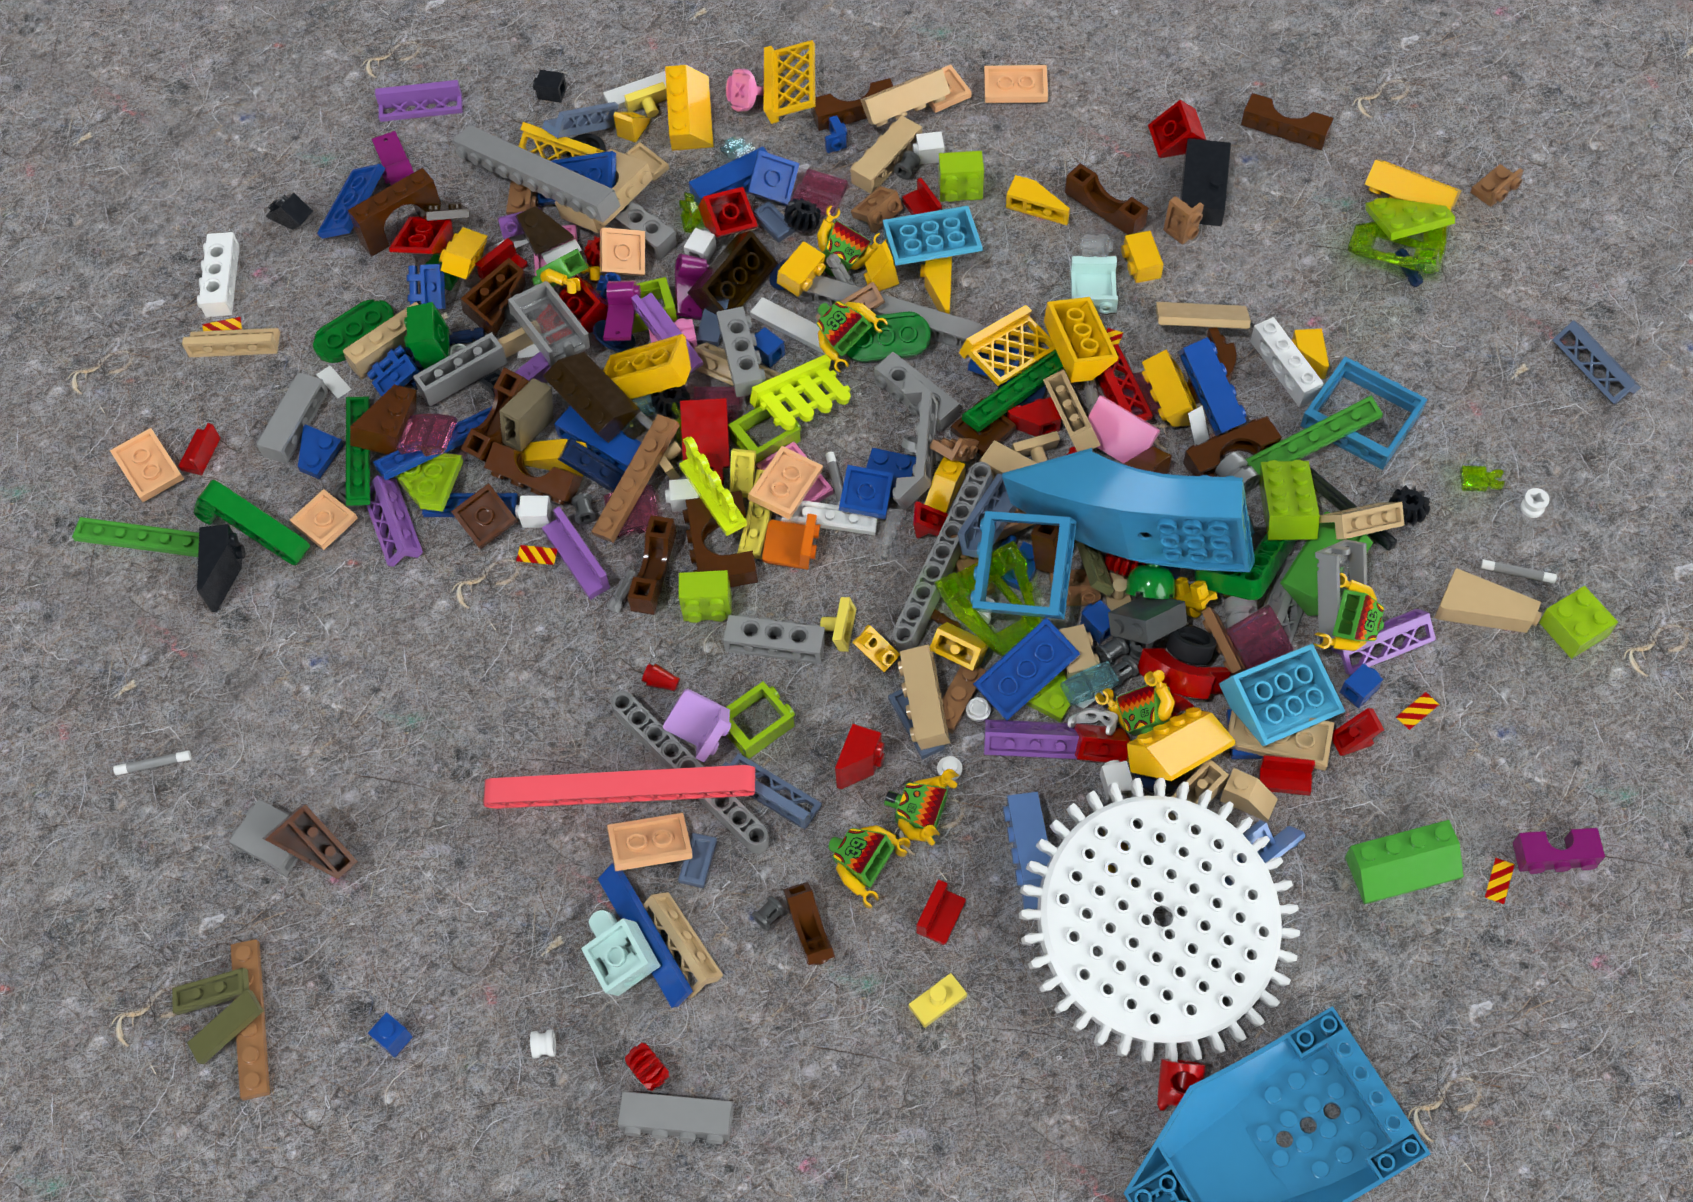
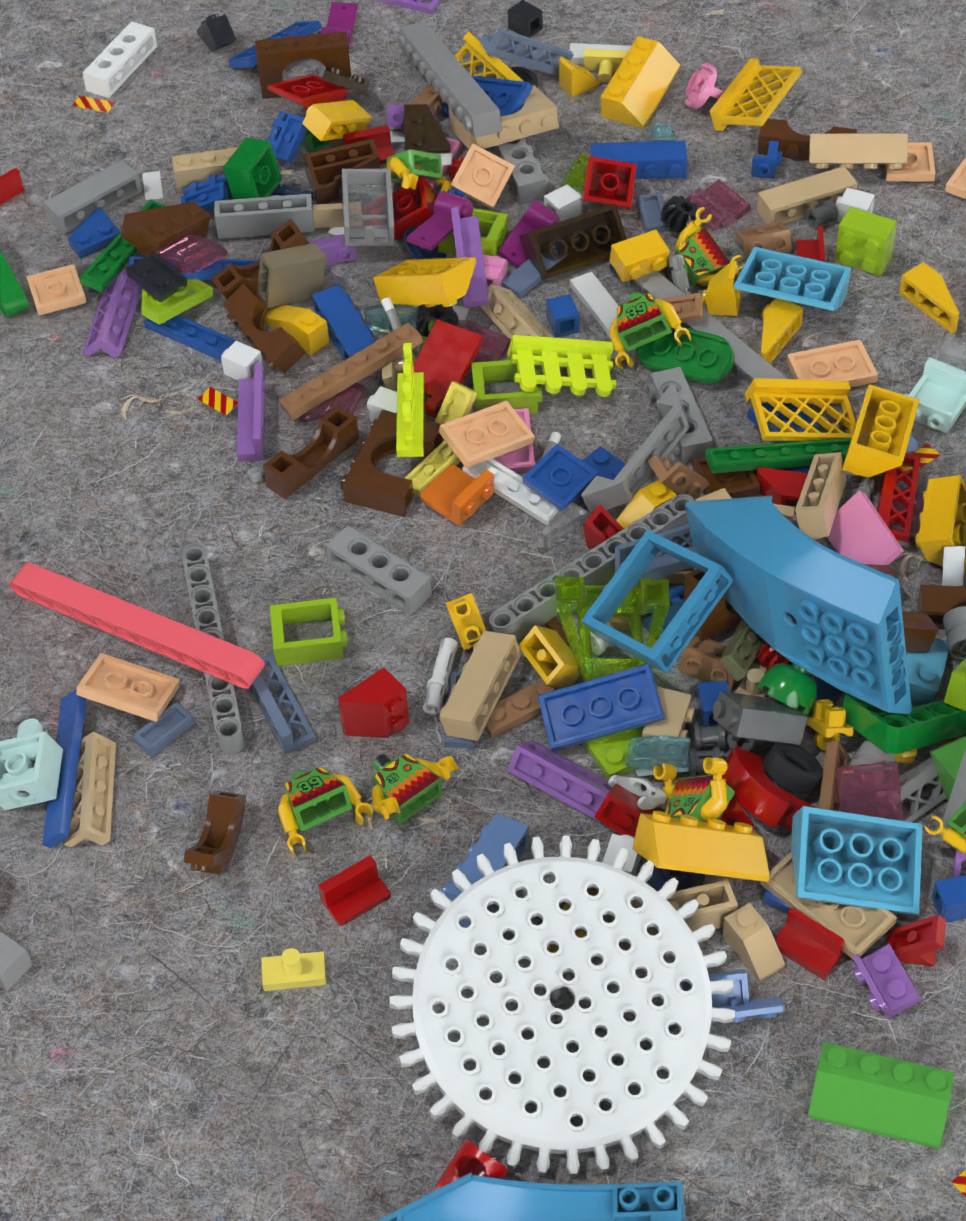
camera: 30 degrees right, 10 degrees down
tan fence [182,328,280,357] -> none
green tile [313,299,395,363] -> none
reddish brown plate [451,483,518,550] -> none
dark brown slope [543,352,641,443] -> none
dark blue tile [558,438,625,493] -> none
dark grey bush [571,493,596,525] -> none
tan tile [625,142,669,181] -> none
red cone [642,663,680,692] -> none
lavender bracket [663,689,731,762] -> none
lime brick [679,570,732,623] -> none
light grey brick [717,307,766,398] -> none
blue plate [747,150,800,205] -> none
dark grey bush [751,896,786,931] -> none
light yellow tile [820,597,856,652] -> none
white plate [937,756,962,780] -> none
white plate [966,697,991,722] -> none
none -> black plate [127,252,187,302]
none -> white pin [423,638,458,715]
none -> light nougat plate [786,339,878,388]
none -> medium lavender bracket [852,944,922,1019]

